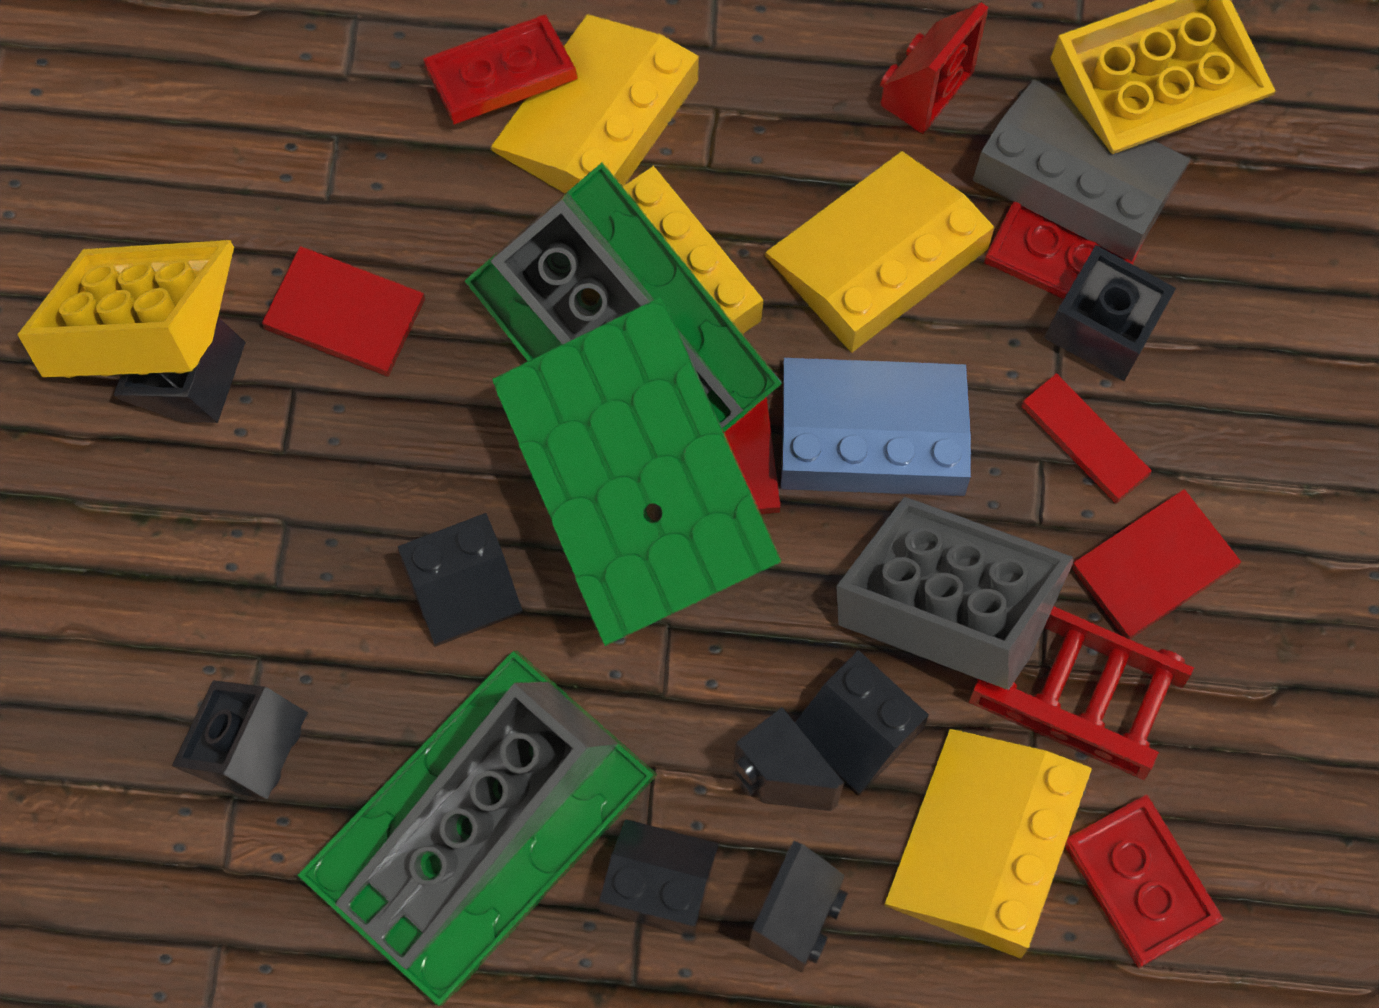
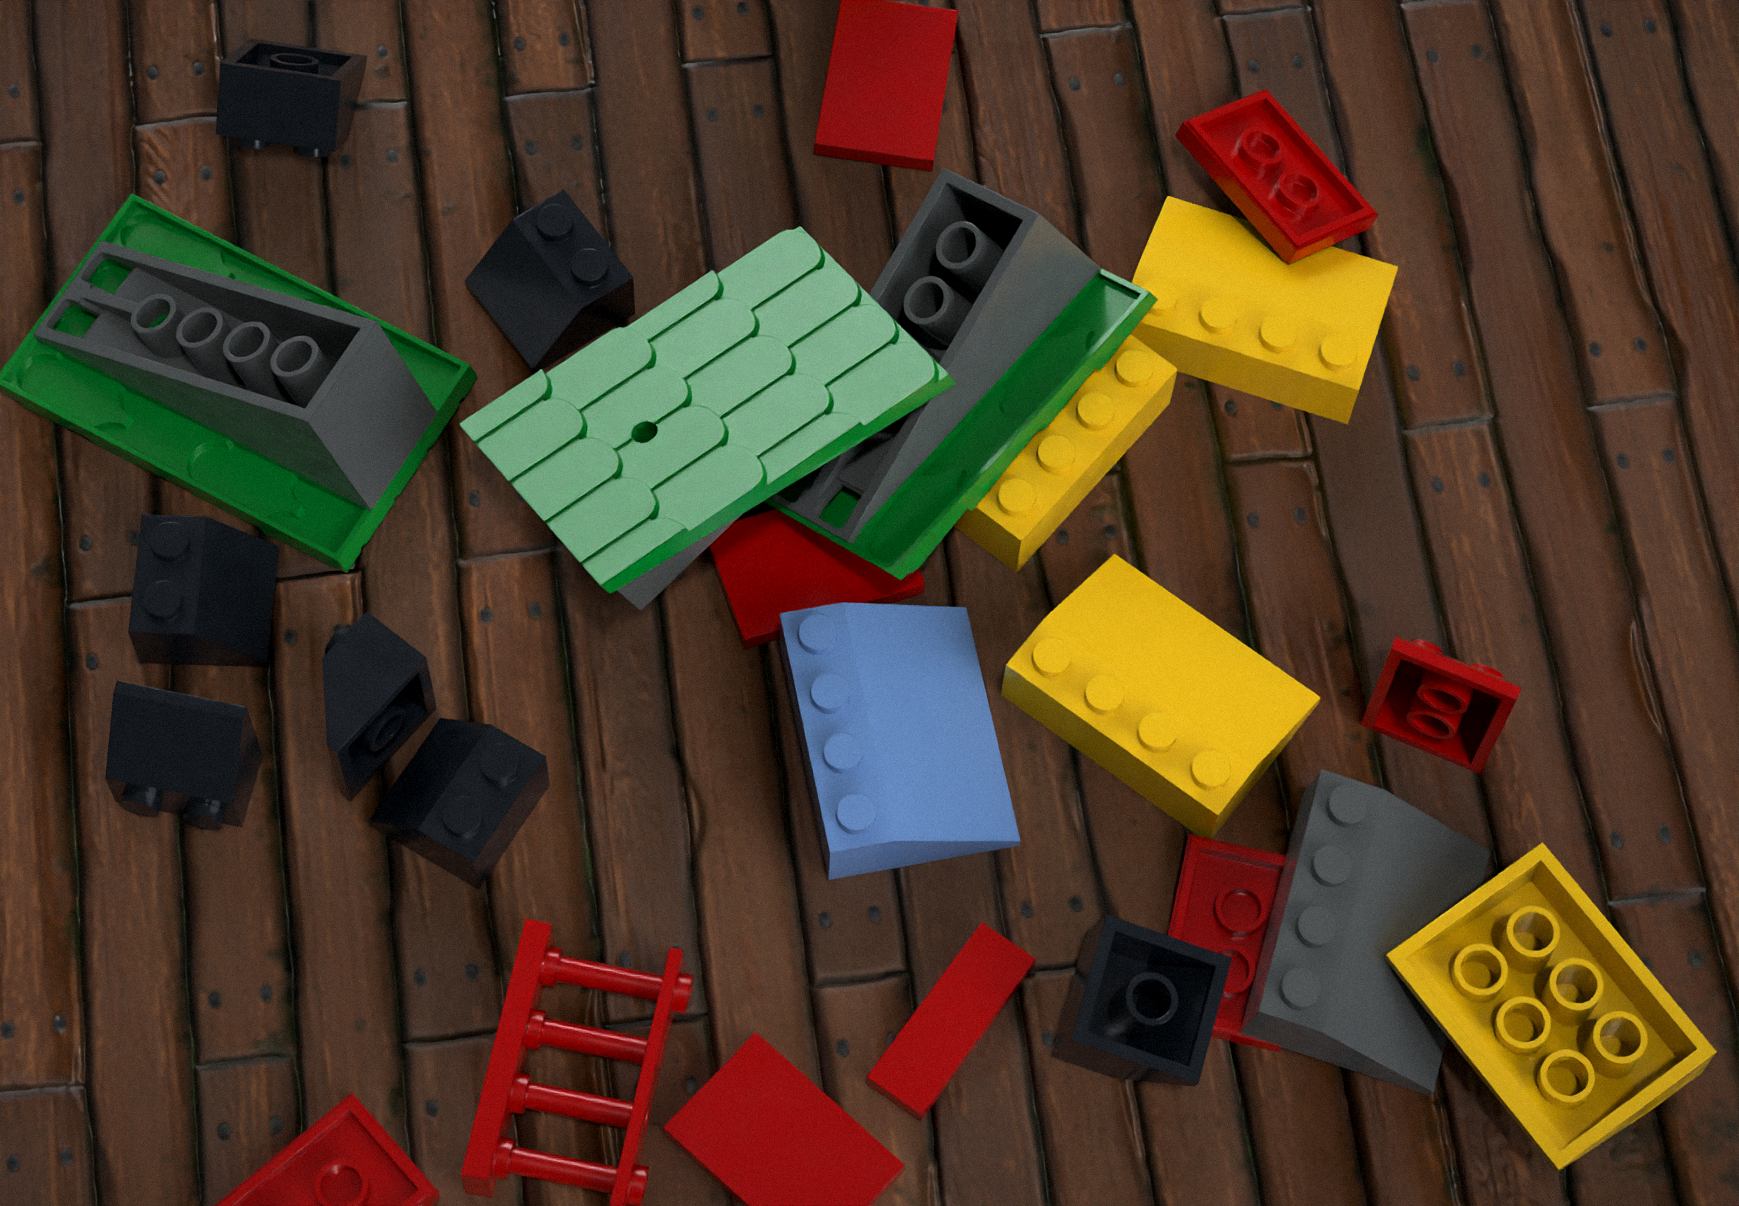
camera: 75 degrees right, 5 degrees down
dark grey slope [837,497,1073,690] -> none
yellow slope [884,729,1092,959] -> none

